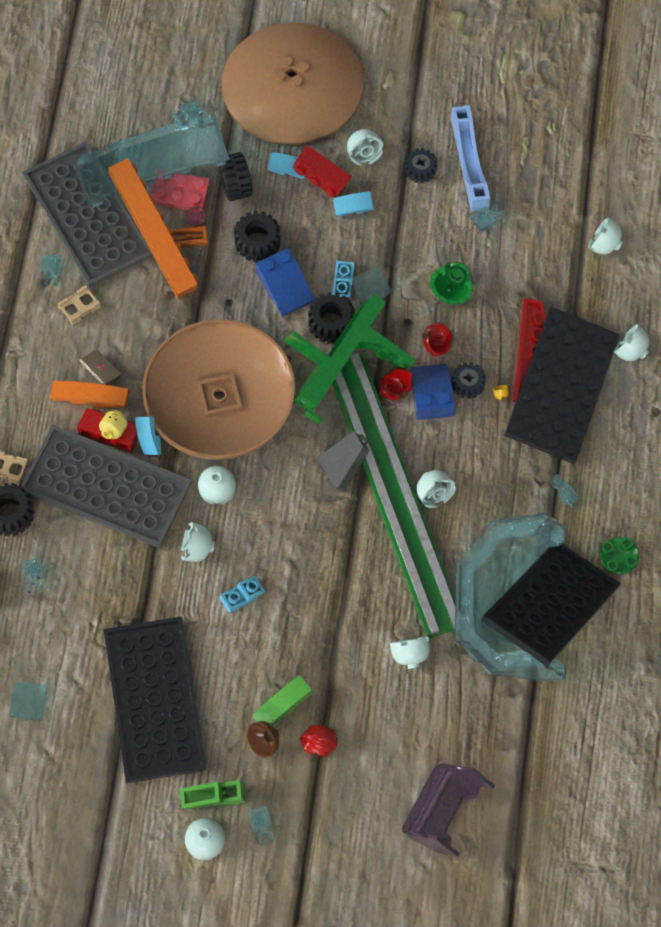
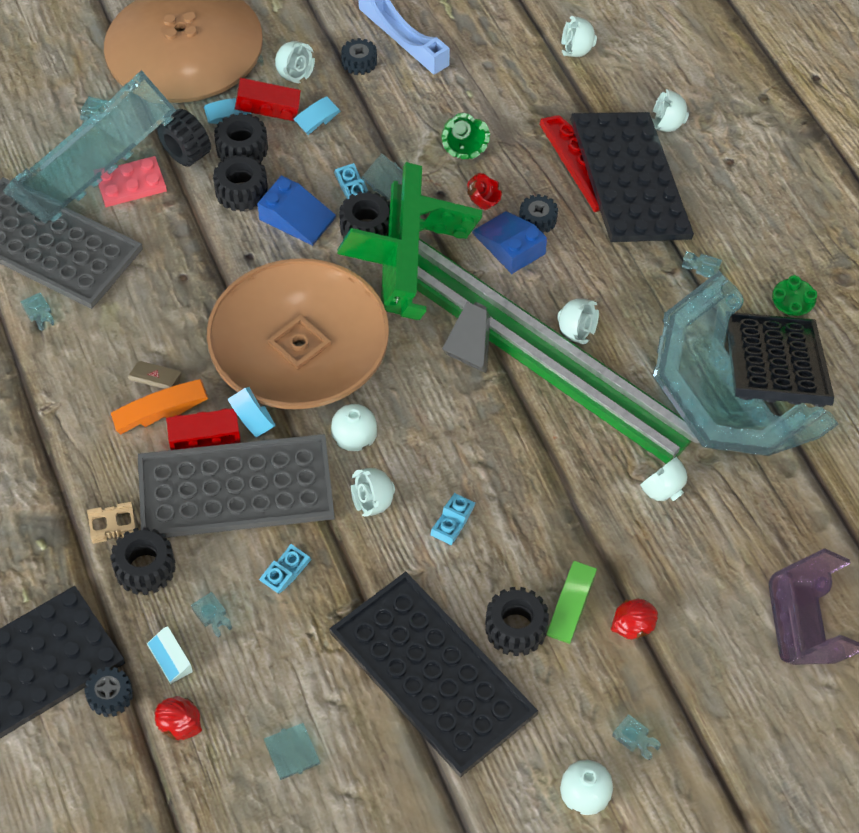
camera: 30 degrees left, 10 degrees down
tan piece [57,285,101,325] -> none
light yellow head [99,410,128,439] -> none
orange brick [108,158,199,299] -> none
orange tile [171,226,208,248] -> none
bright green slope [180,780,247,809] -> none
clear pink wheel [187,206,206,225] -> none
reddish brown piece [247,721,279,758] -> none
red hair [380,368,413,401] -> none
clear light blue plate [471,203,505,232] -> none
yellow hinge [493,385,509,400] -> none
none -> black tyre [214,113,268,162]
none -> medium azure slope [259,544,312,594]
none -> black tyre [485,587,549,656]

